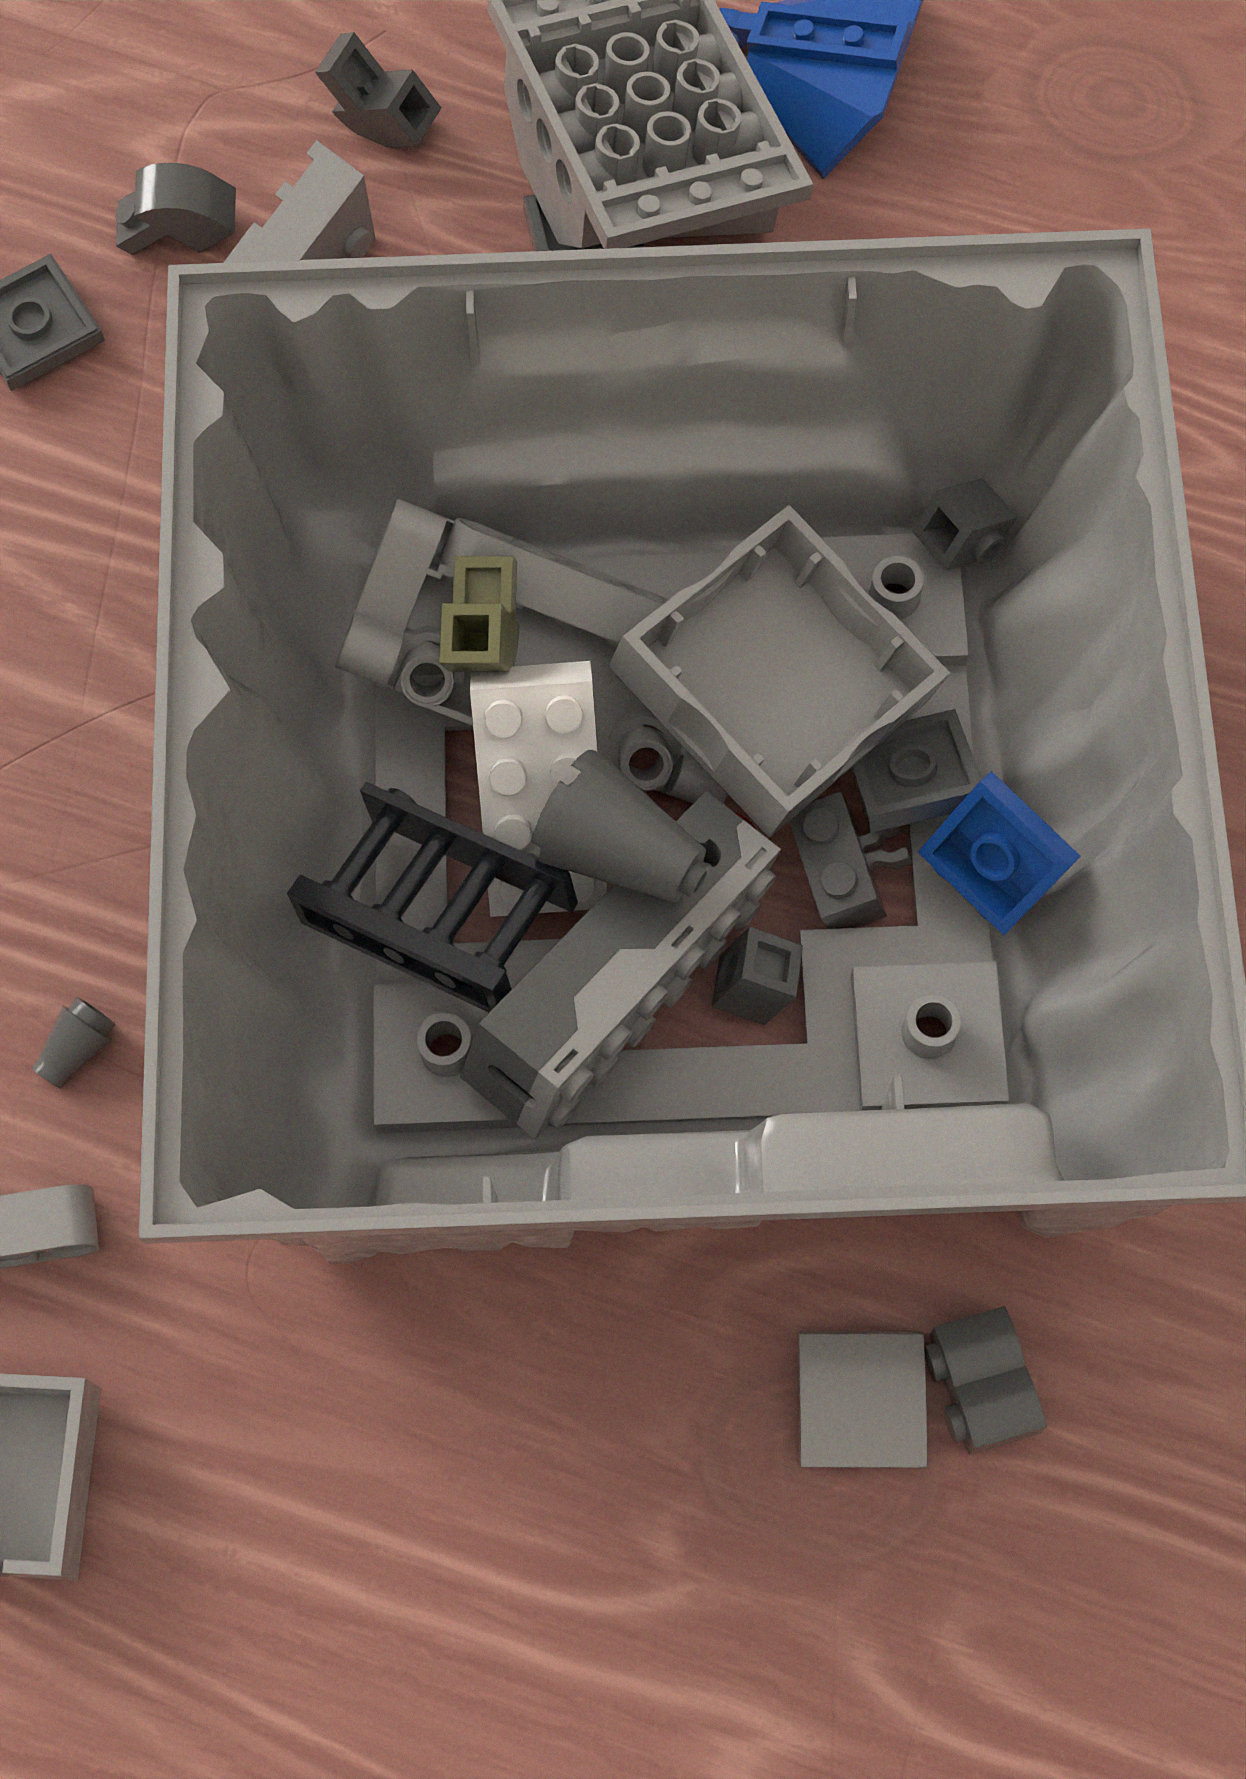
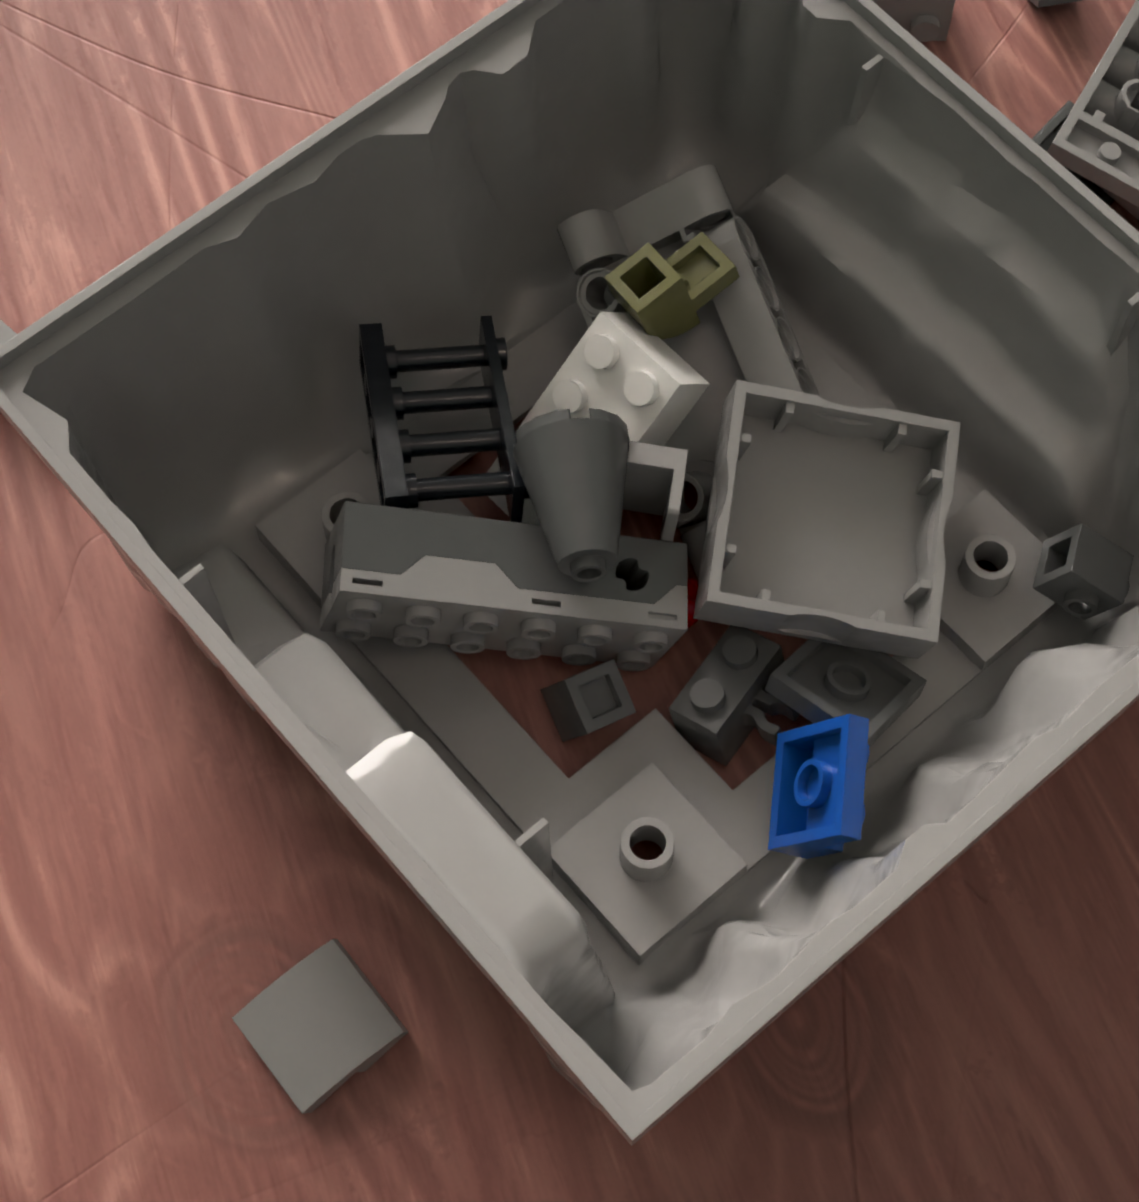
camera: 50 degrees right, 5 degrees down
dark grey brick [924,1306,1047,1455] -> none
none -> light grey panel [623,441,688,542]

